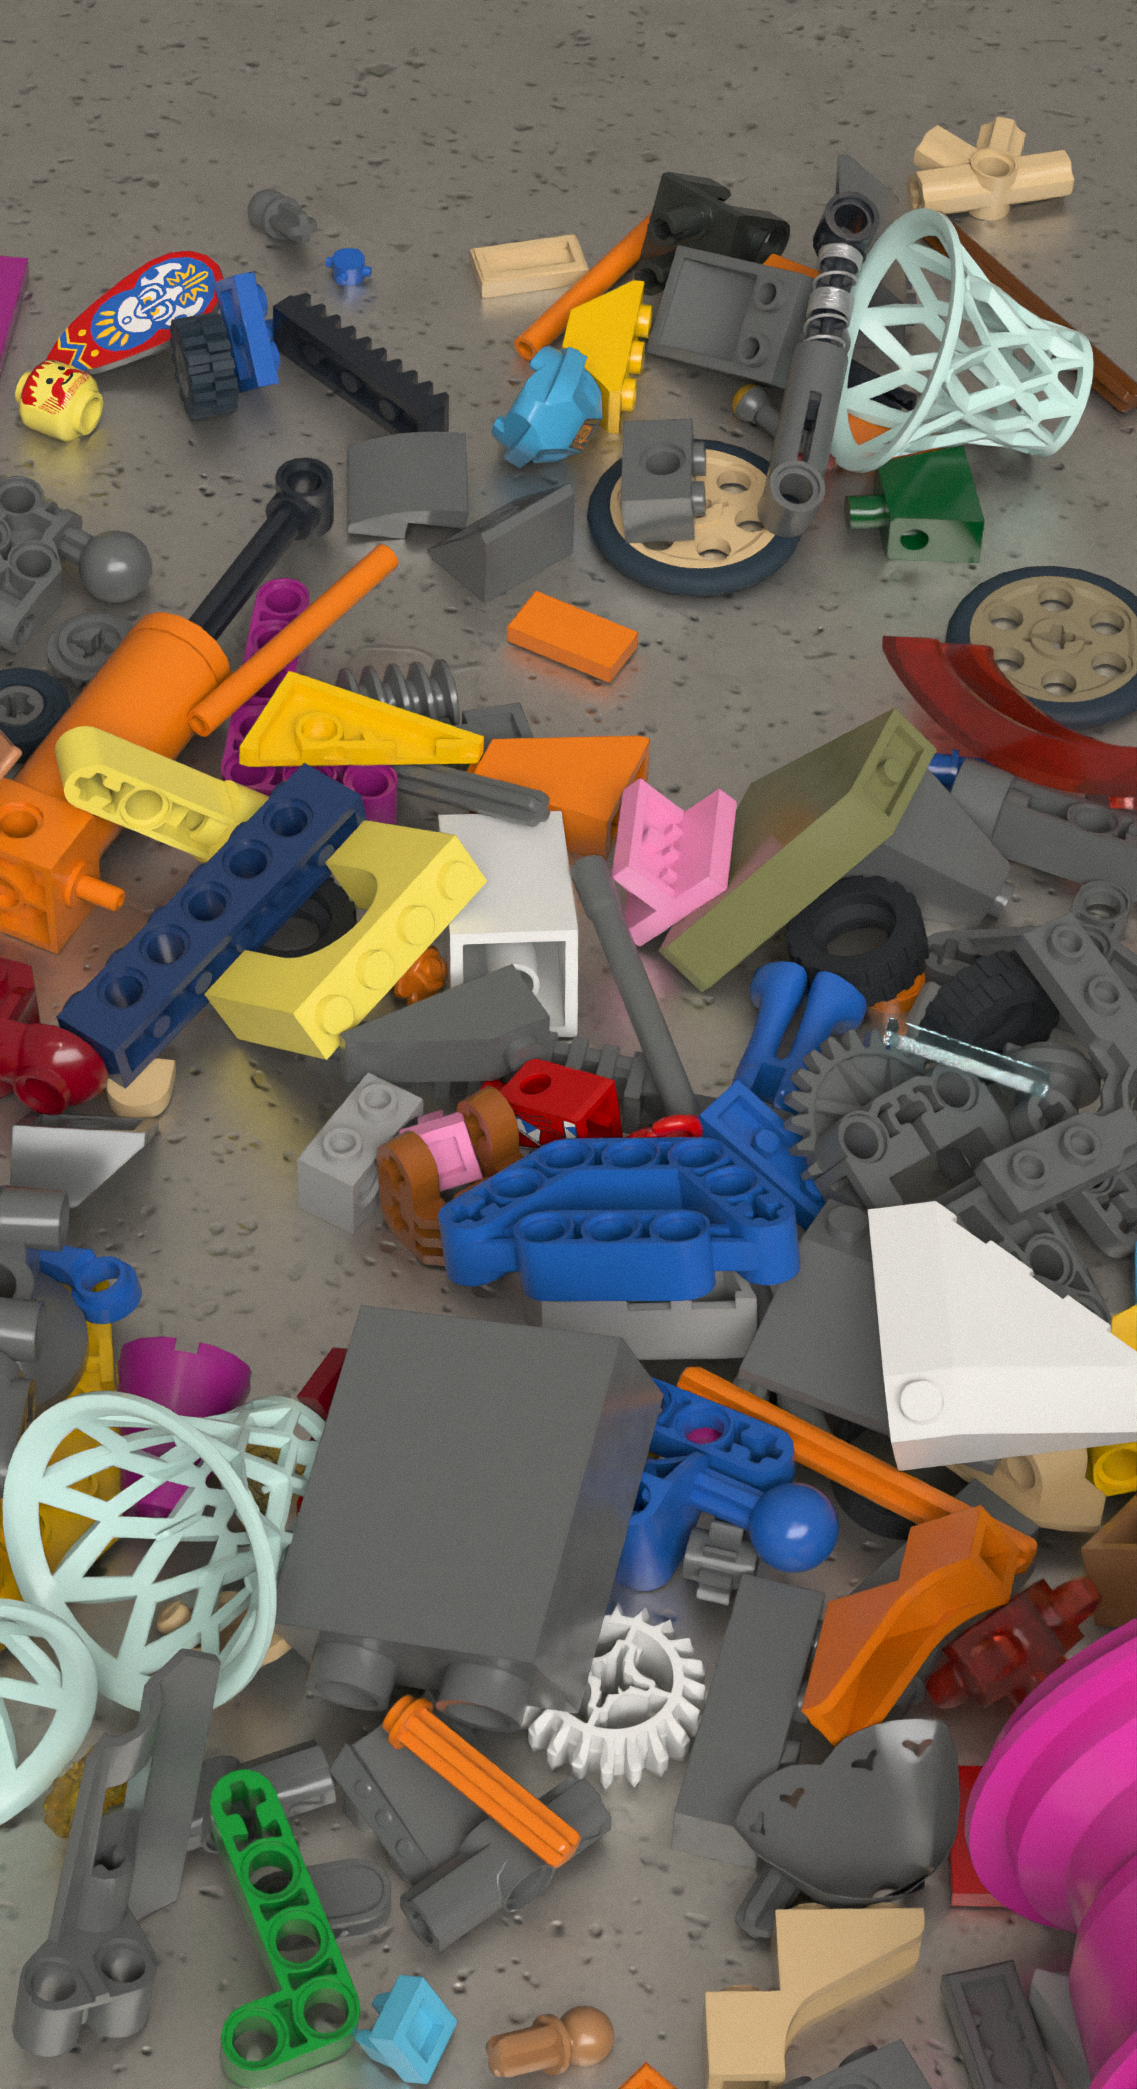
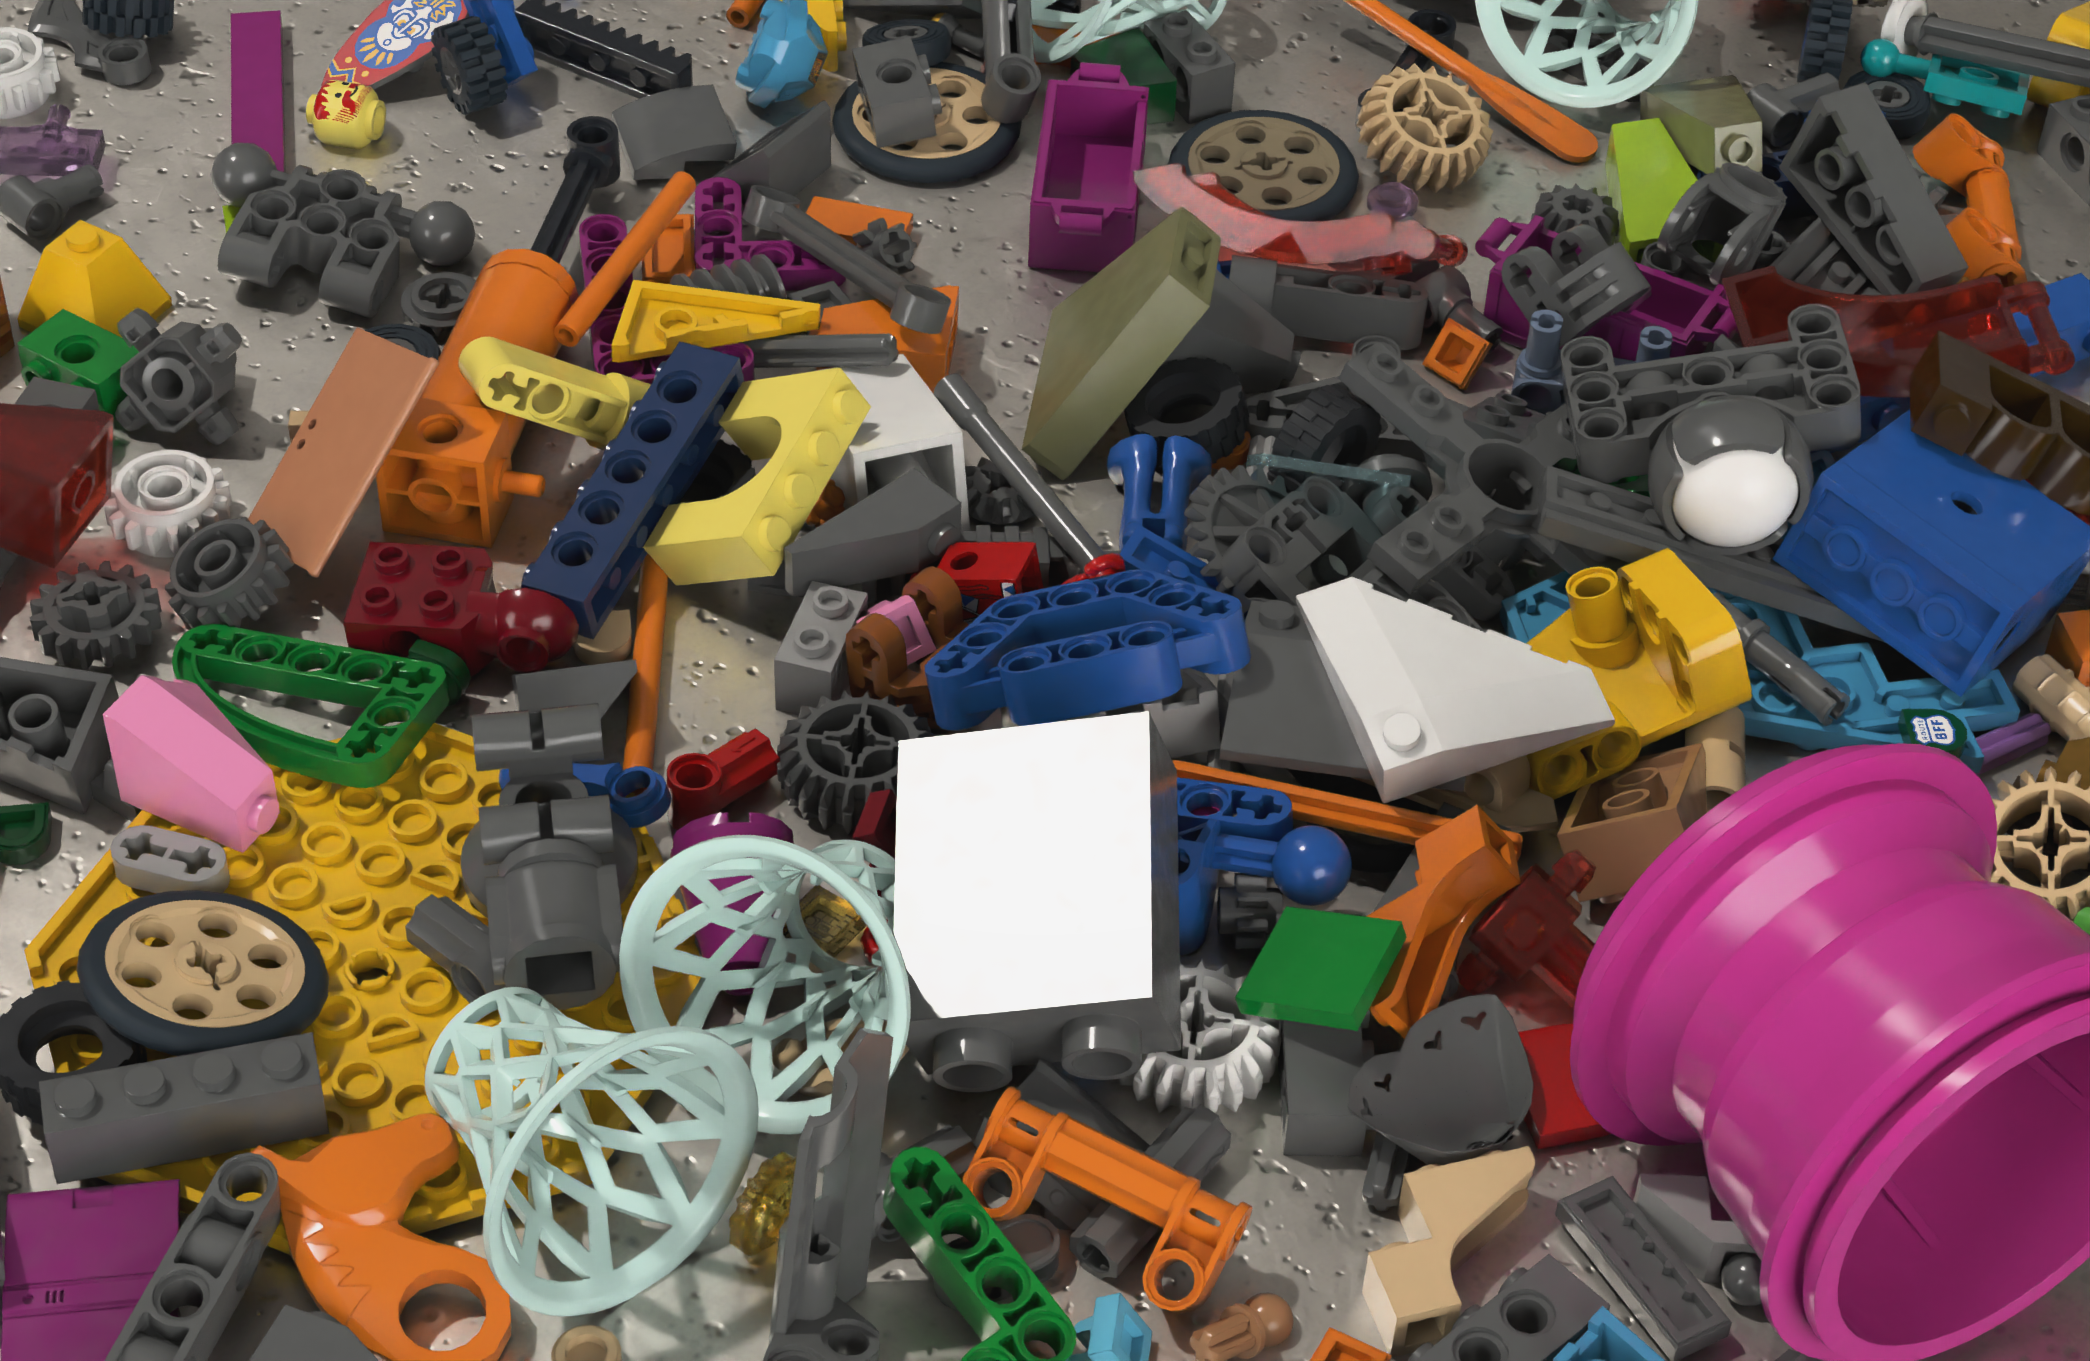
camera: 15 degrees left, 5 degrees down
orange axle [382,1695,581,1868] -> none
bright pink bracket [612,778,737,947] -> none
none -> orange piece [623,554,669,796]
none -> orange tile [642,214,695,284]
none -> red piece [667,728,780,830]
none -> magenta beam [695,177,846,291]
none -> dark grey piece [742,185,951,334]
none -> dark grey gear [777,689,936,835]
none -> dark grey gear [852,218,917,275]
none -> black bush [862,19,951,66]
none -> orange piece [963,1086,1253,1313]
none -> dark grey gear [965,457,1041,525]
none -> magenta container [1028,62,1149,273]
none -> dark grey brick [1143,10,1236,124]
none -> green tile [1235,906,1407,1031]

